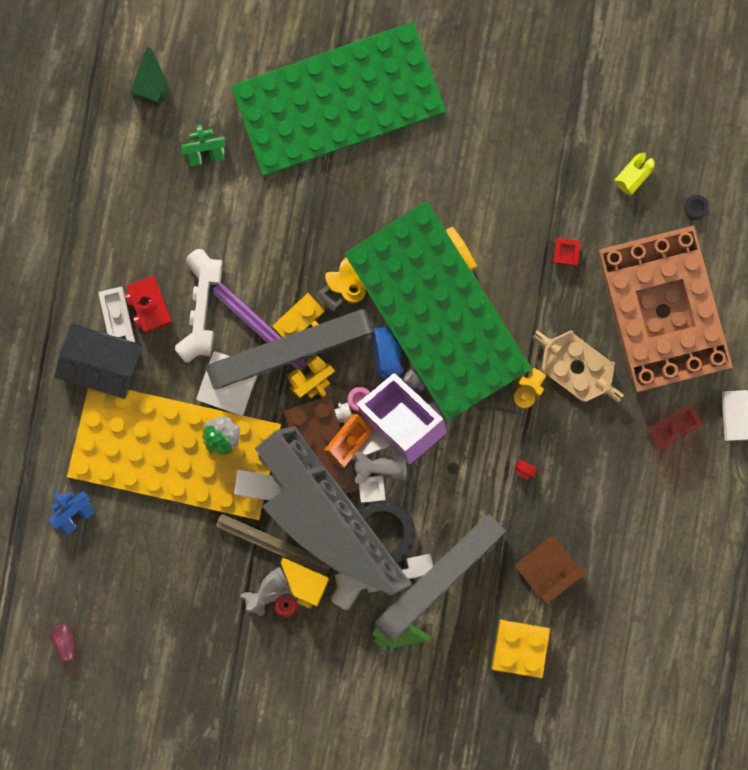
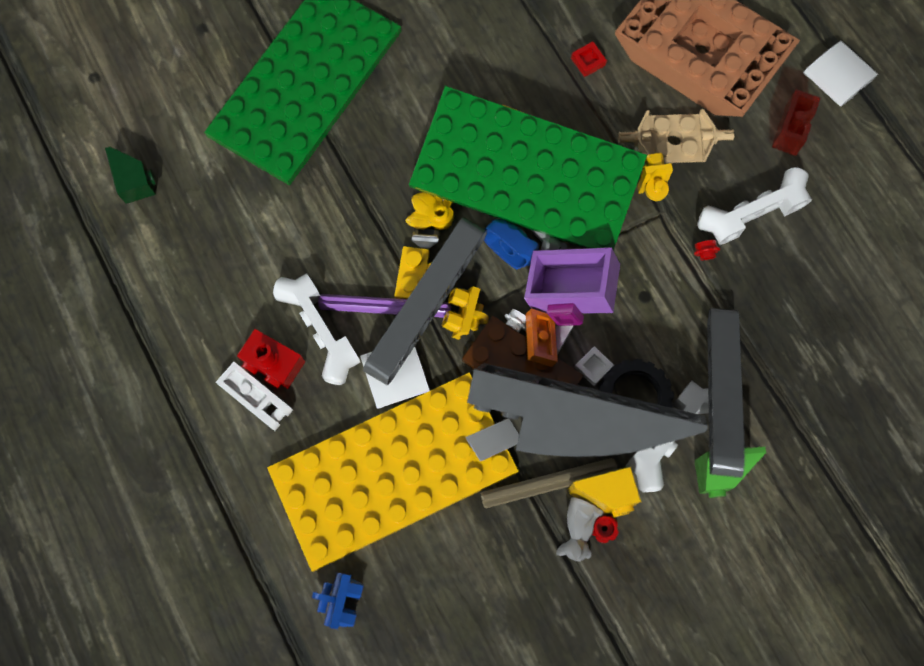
camera: 35 degrees left, 10 degrees down
black slope [54,323,142,399] -> none
green hips [181,124,226,167] -> none
piece [202,416,240,456] -> none
bright pink tile [348,387,370,412] -> none
light grey animal [354,452,406,484] -> none
yellow brick [491,620,550,678] -> none
reddish brown bracket [515,536,586,604] -> none
none -> magenta tile [547,303,584,326]
none -> white plate [697,167,812,245]

